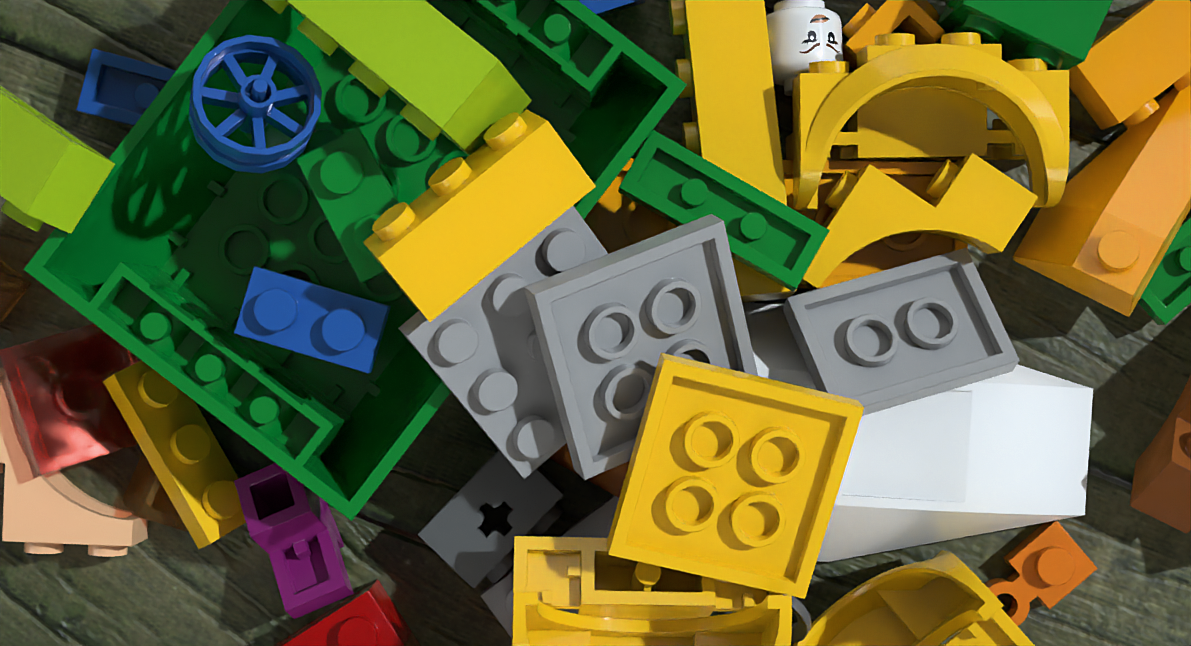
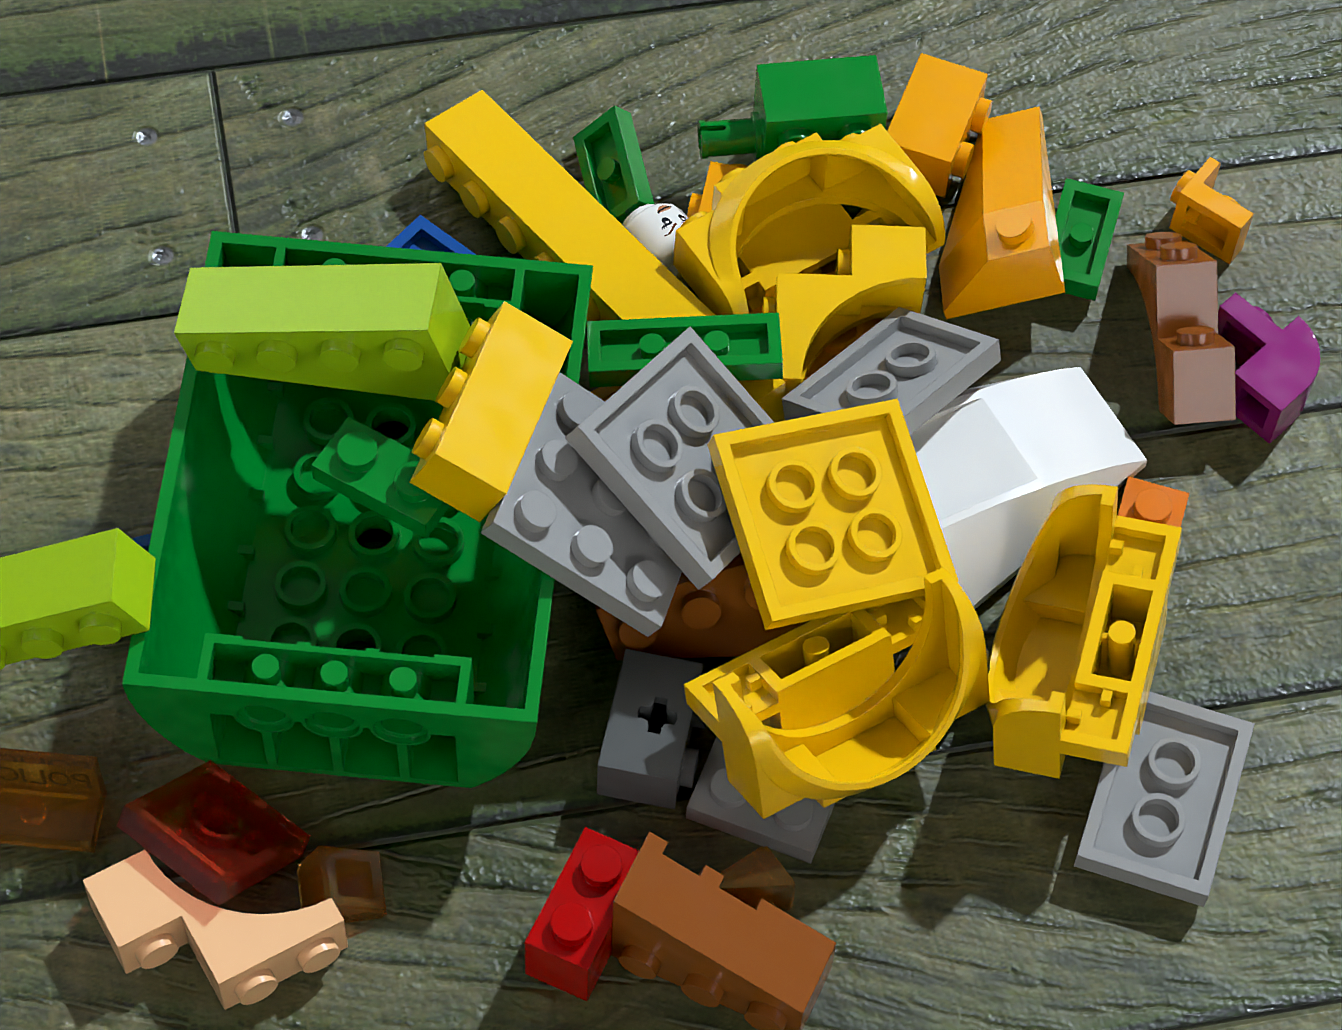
camera: 40 degrees left, 30 degrees down
yellow plate [103,360,246,549] -> none
blue wheel [188,35,322,173] -> none
blue plate [234,266,391,373] -> none
magenta brick [234,463,354,619] -> none

